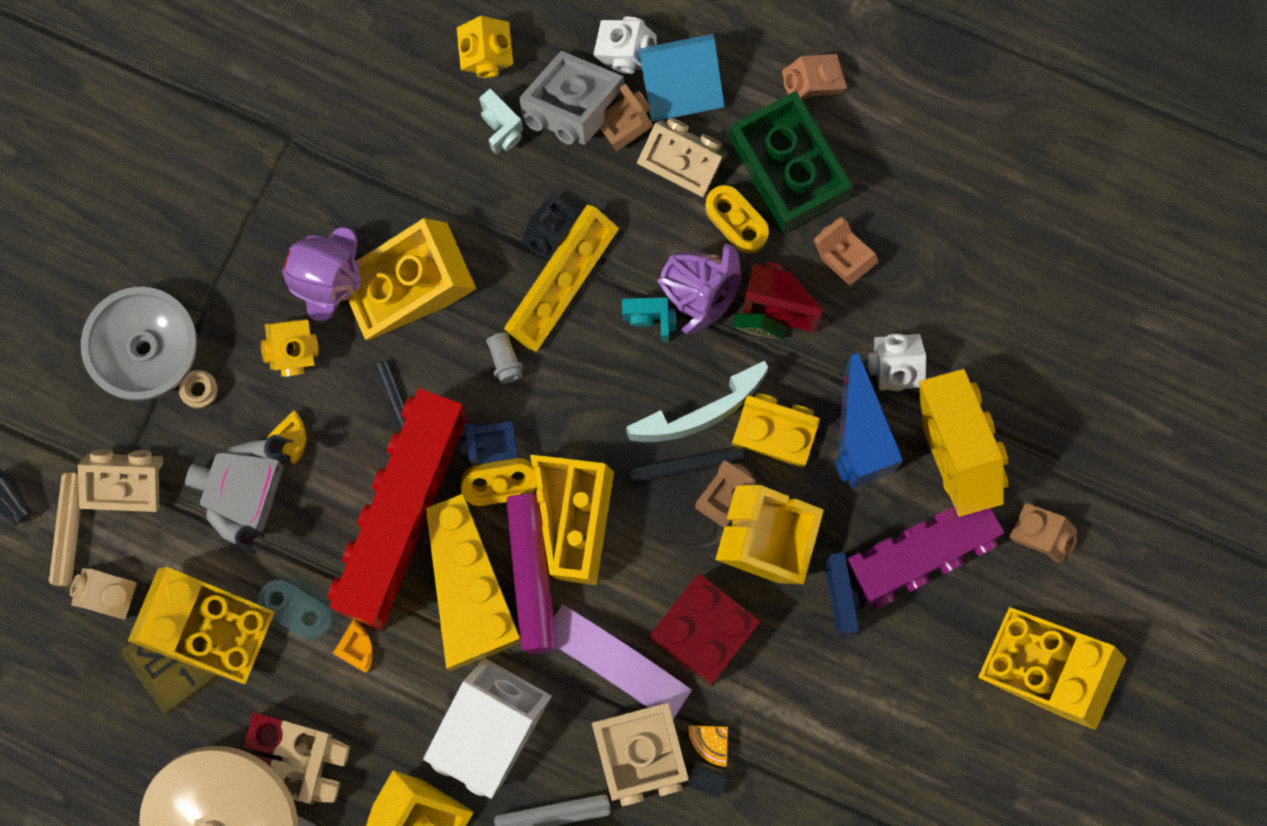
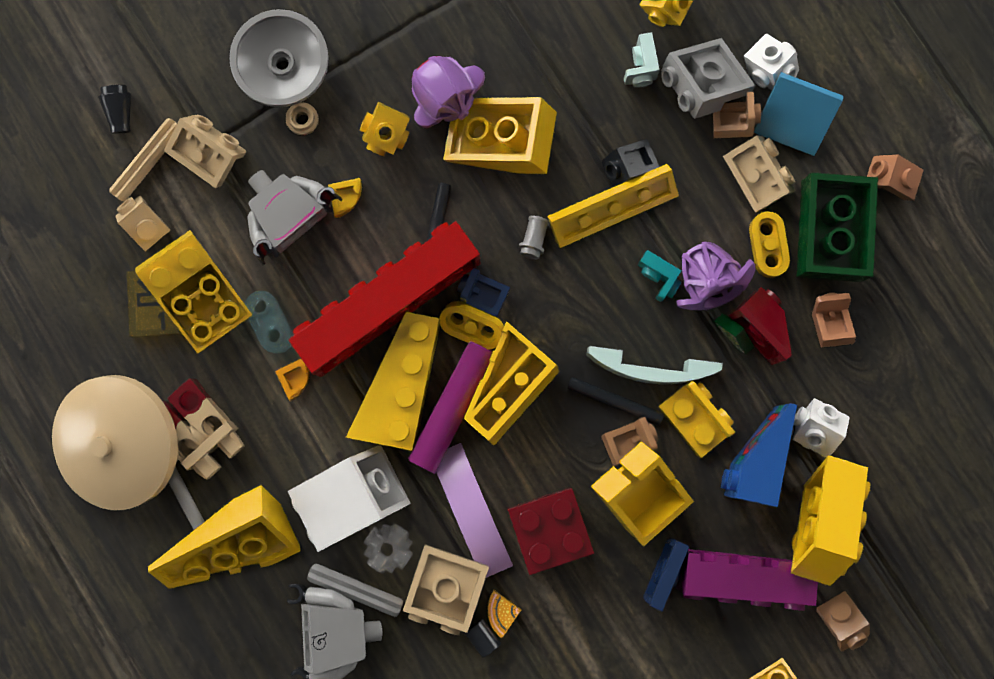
camera: 30 degrees right, 5 degrees up
none -> clear brick [363,523,413,574]

